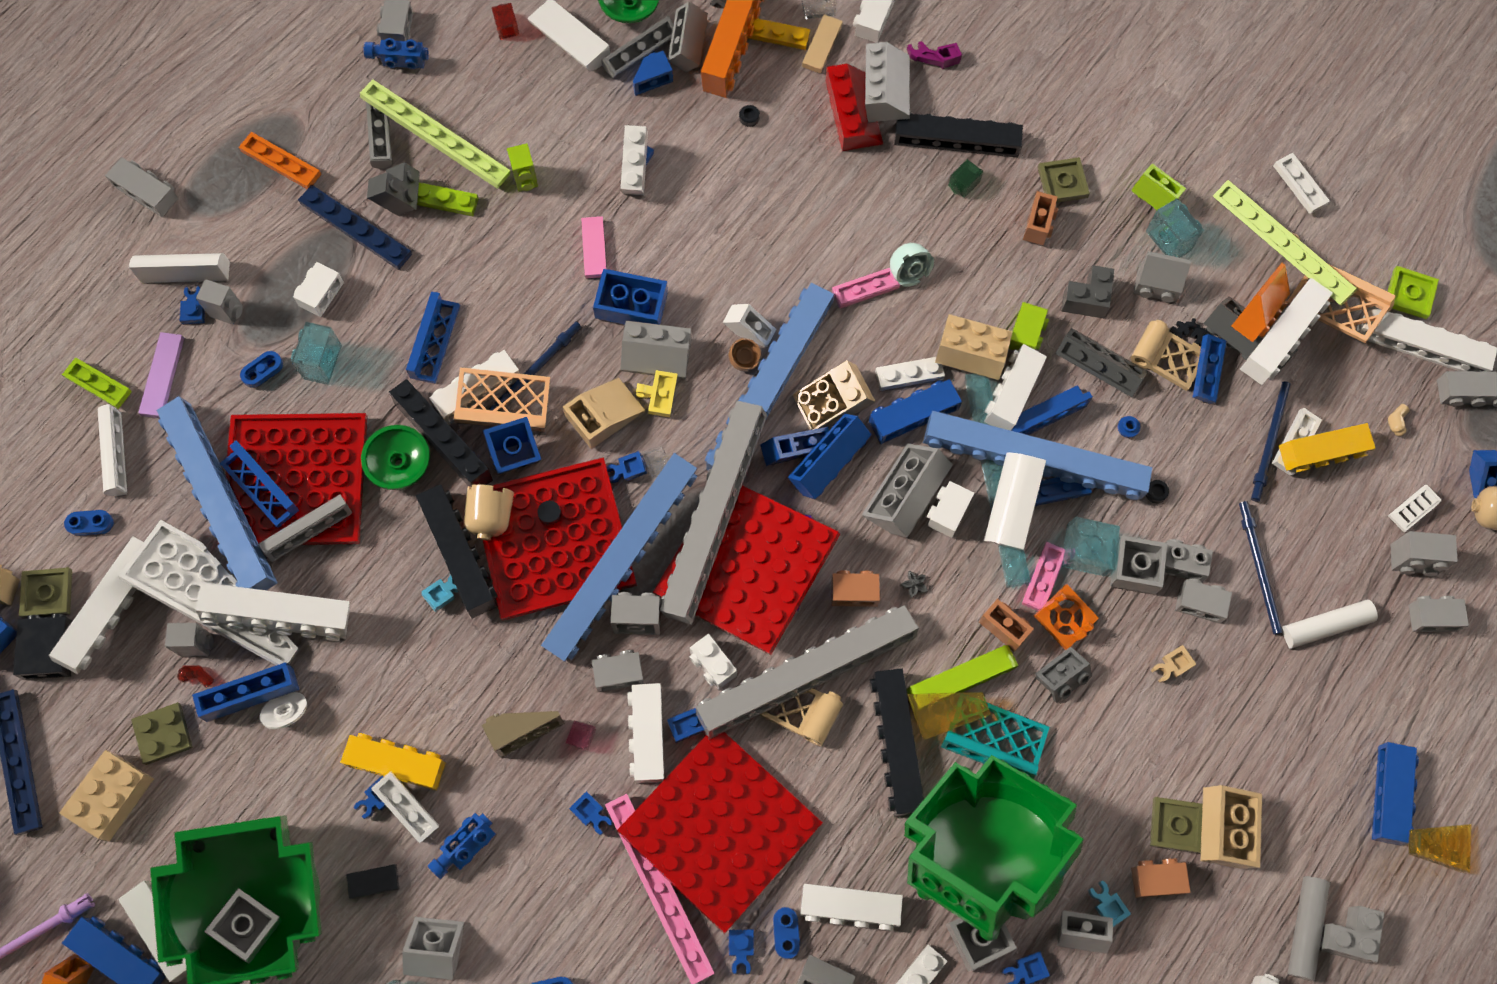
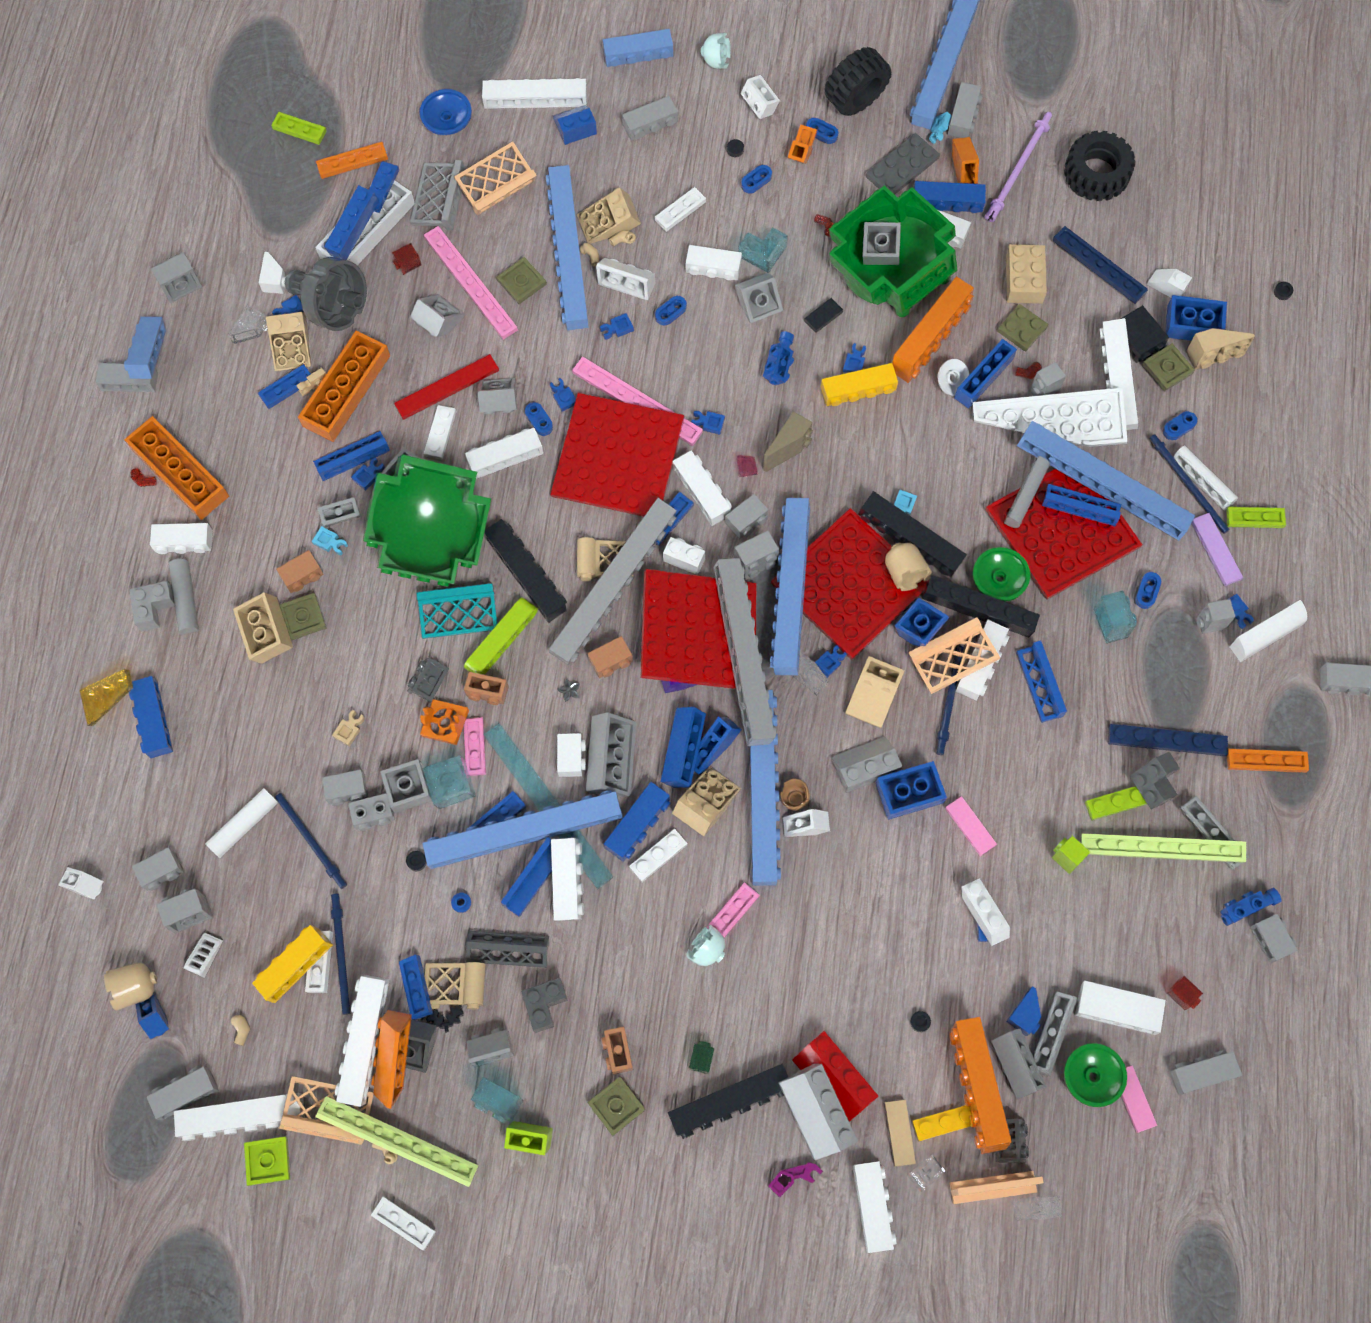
camera: 155 degrees right, 0 degrees up
white brick [196,582,350,641] -> none
white brick [293,262,344,317] -> none
white plate [371,771,439,843] -> none
black tile [537,501,561,525] -> none
light yellow plate [636,370,678,418] -> none
clear yellow wing [907,692,991,740] -> none
tan brick [935,314,1012,380] -> none
white brick [984,453,1046,550] -> none
lime brick [1009,302,1049,351] -> none
none -> orange brick [892,276,974,383]
none -> dark blue bar [1149,434,1230,534]

